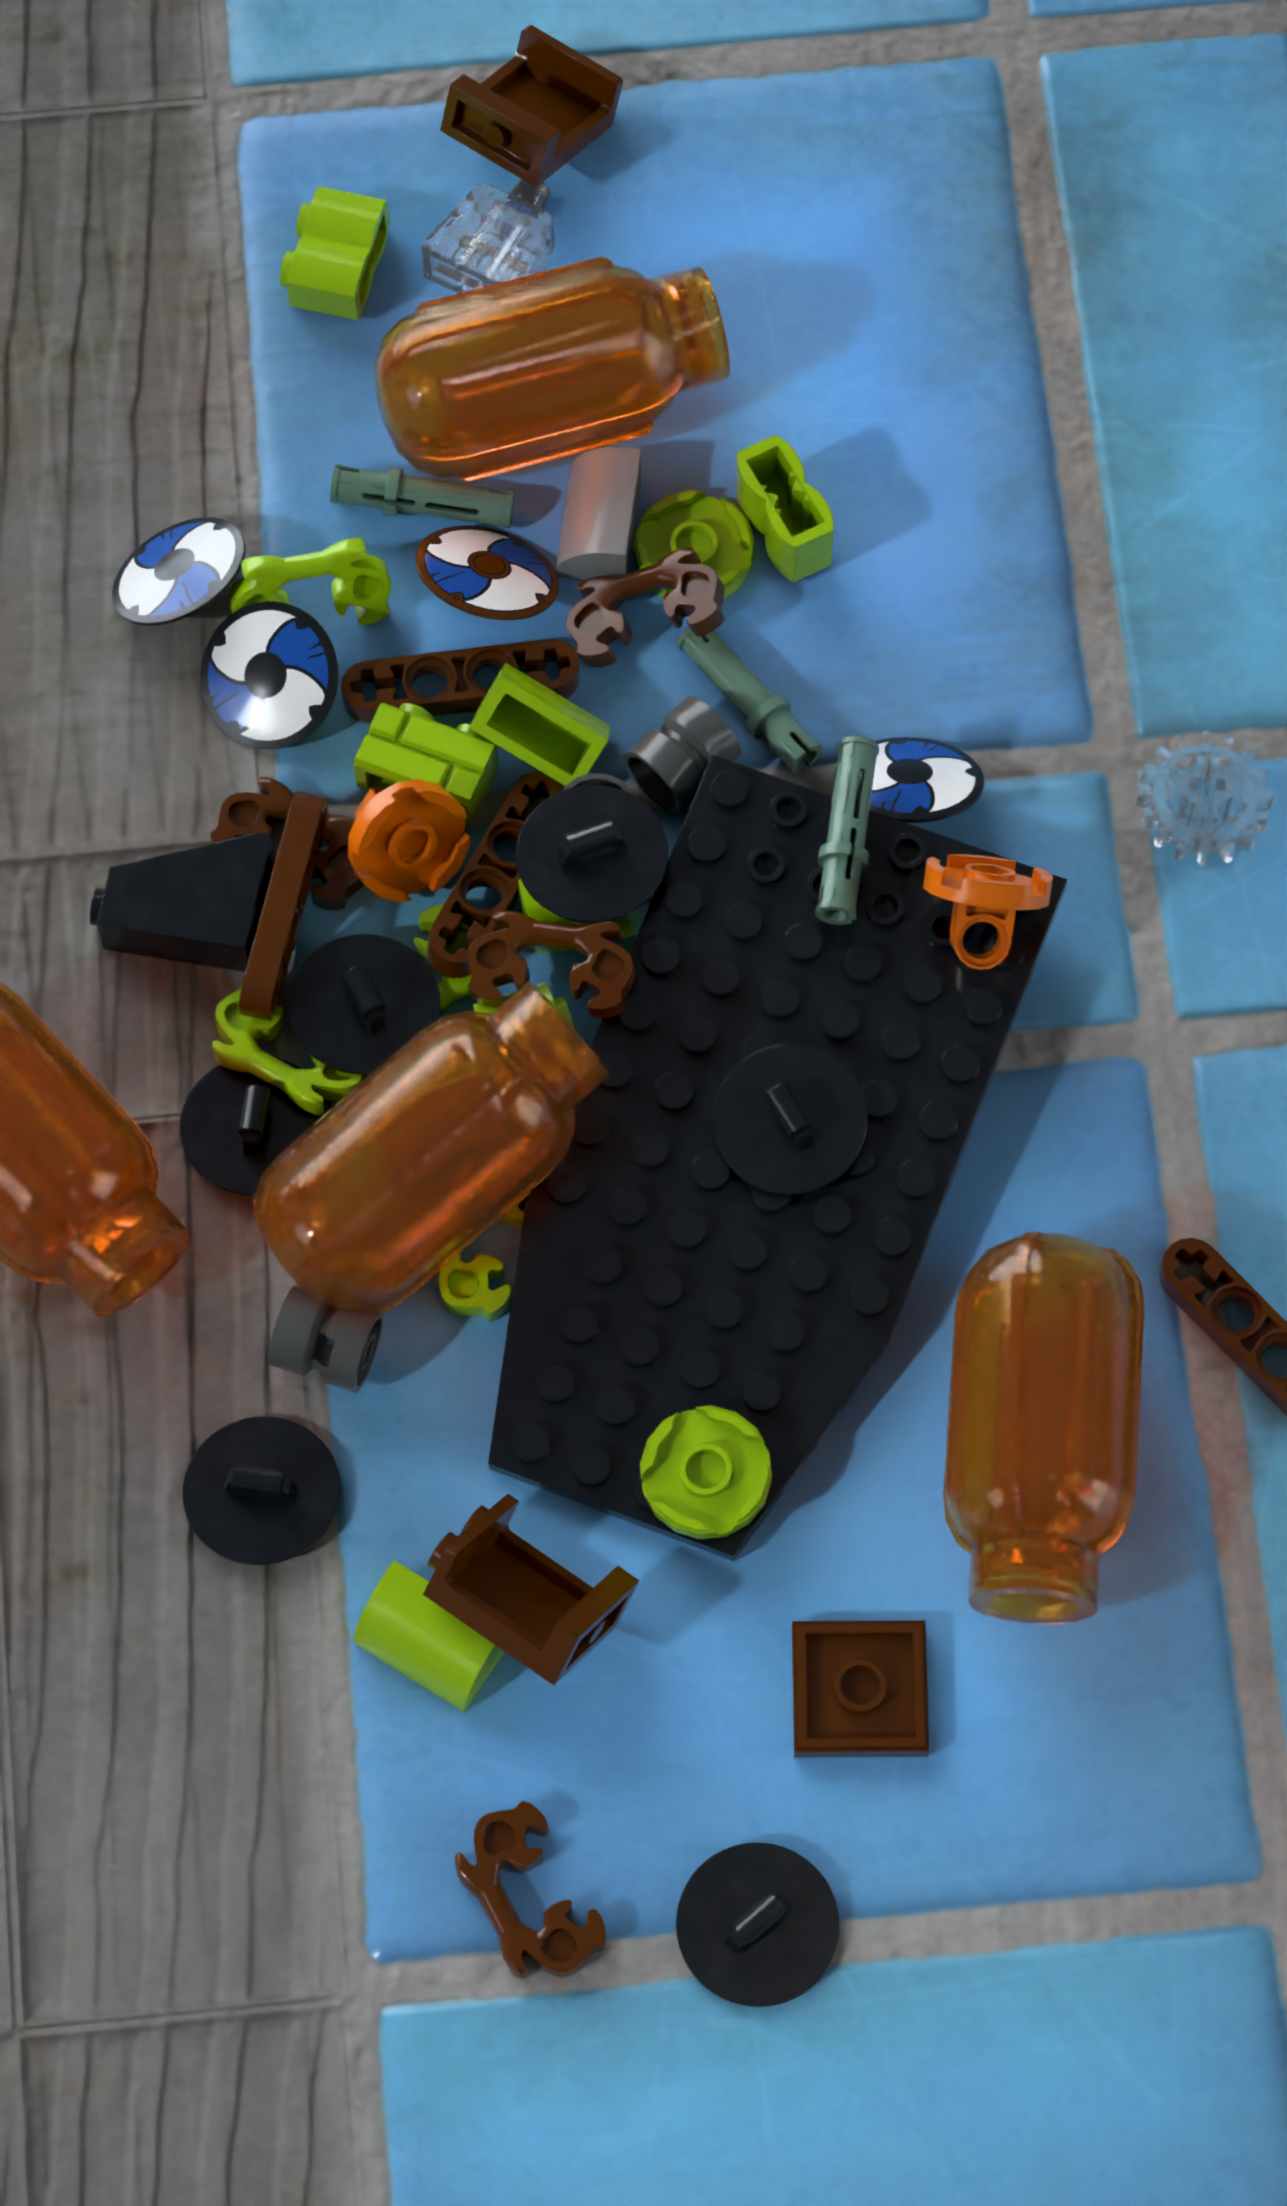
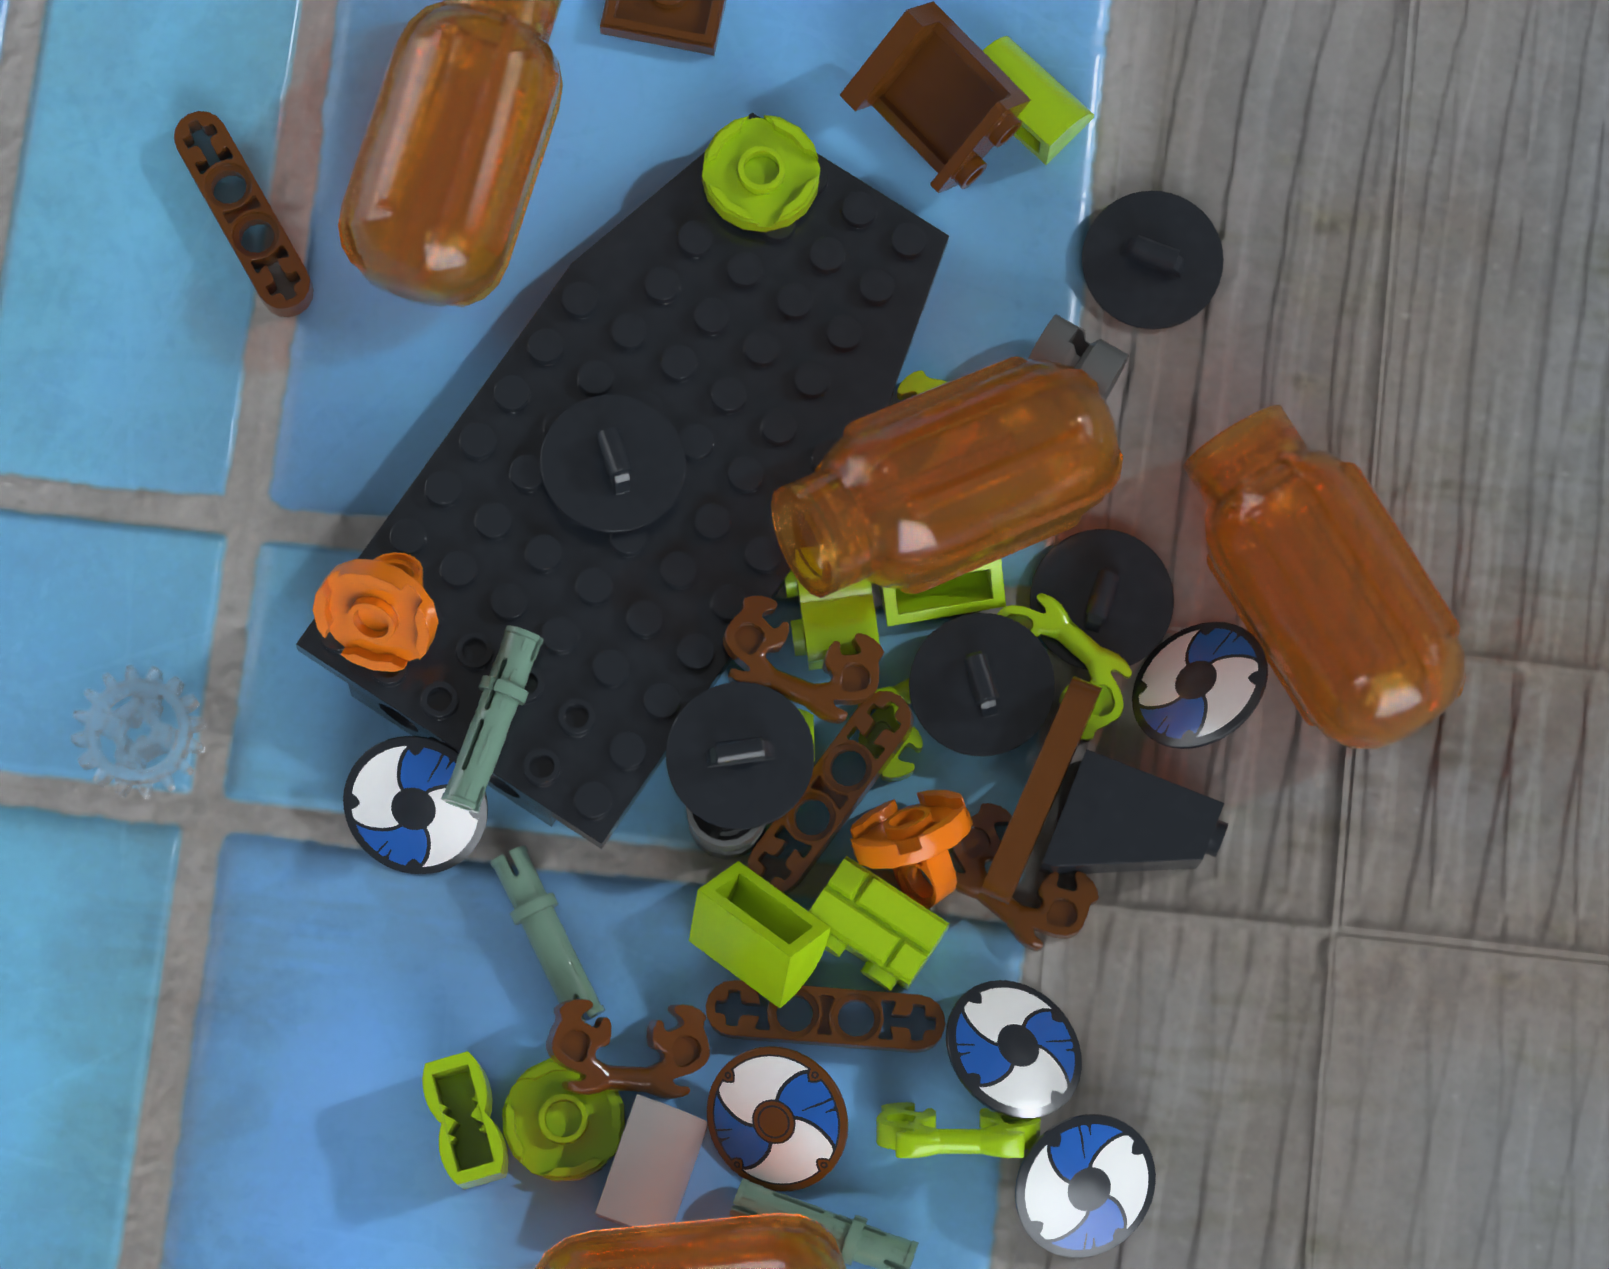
camera: 170 degrees left, 10 degrees up
dark grey wheel [623,696,741,814] -> none
none -> shield [1132,622,1268,749]

